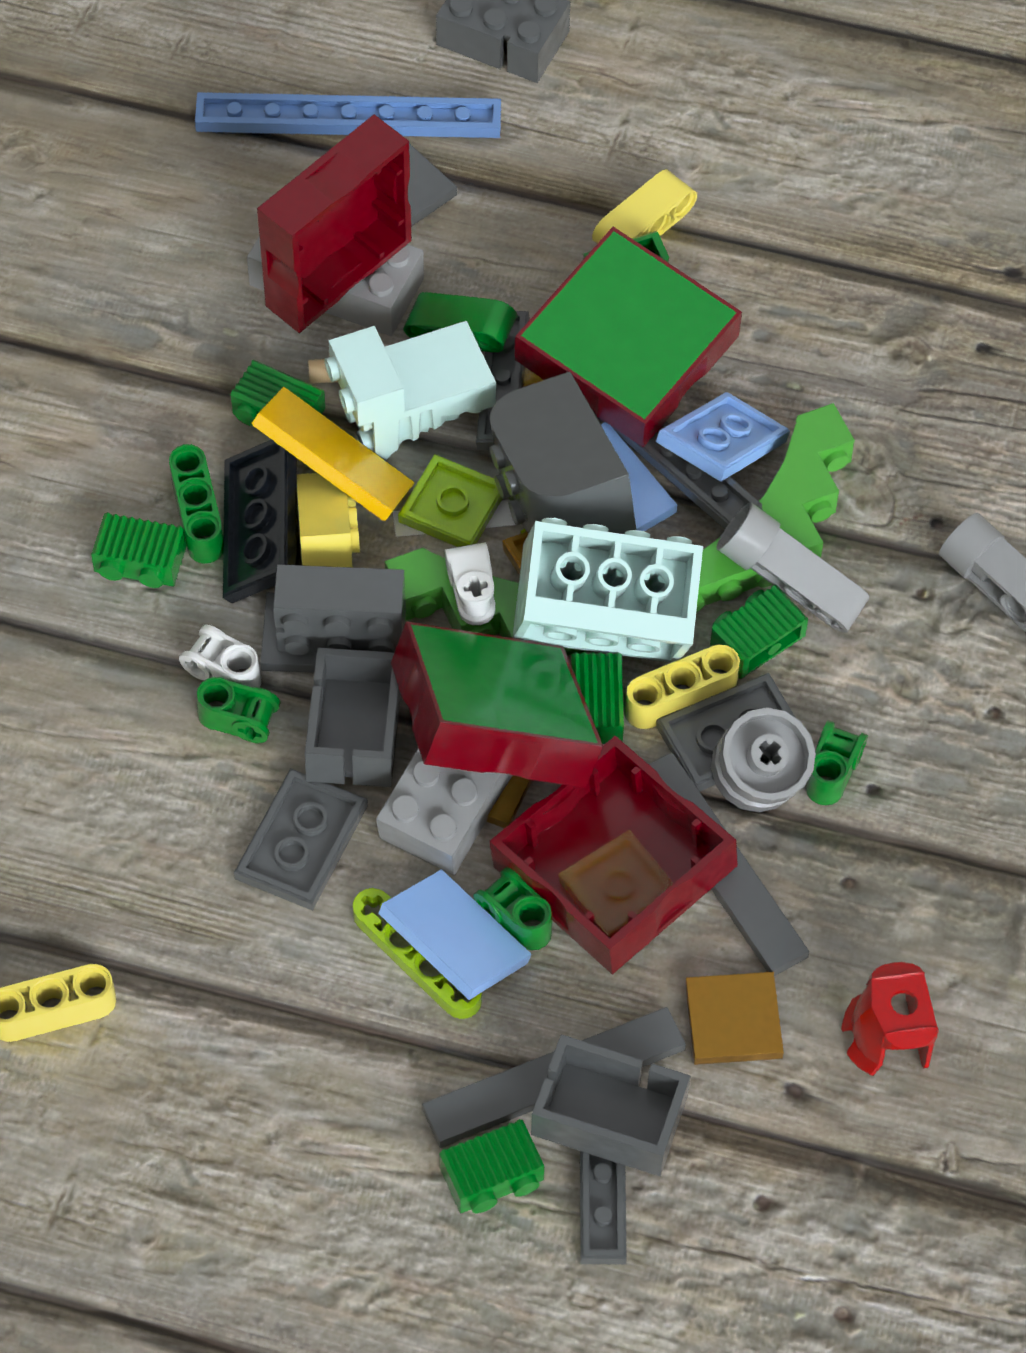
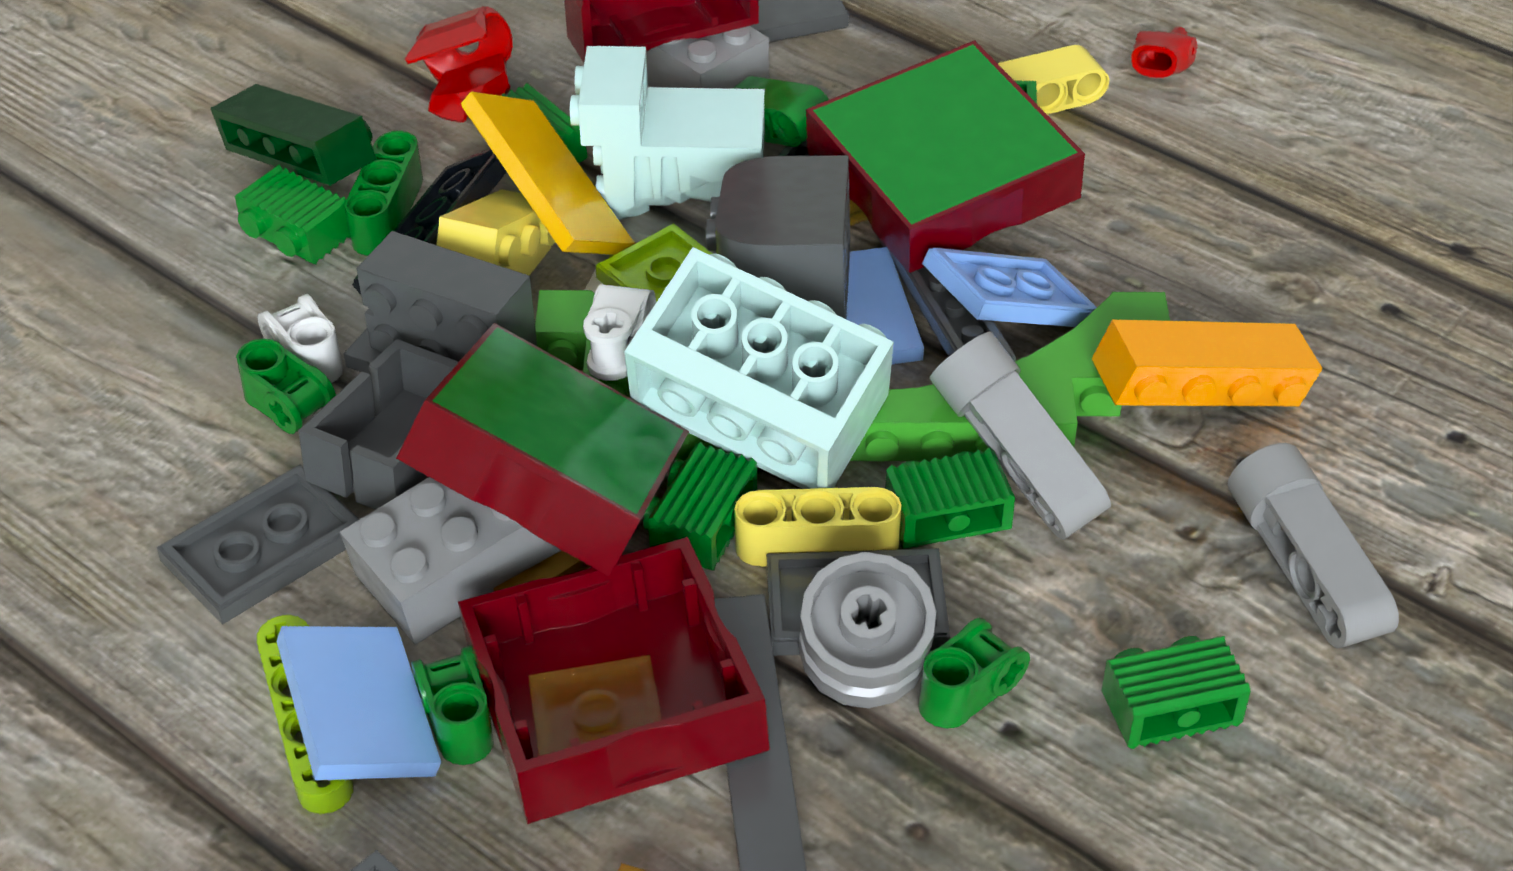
camera: 25 degrees right, 15 degrees down
none -> dark green brick [210,84,377,186]
none -> red piece [405,6,513,122]
none -> light orange brick [1091,319,1323,406]
none -> green brick [1101,636,1251,749]
none -> red piece [1131,27,1197,78]

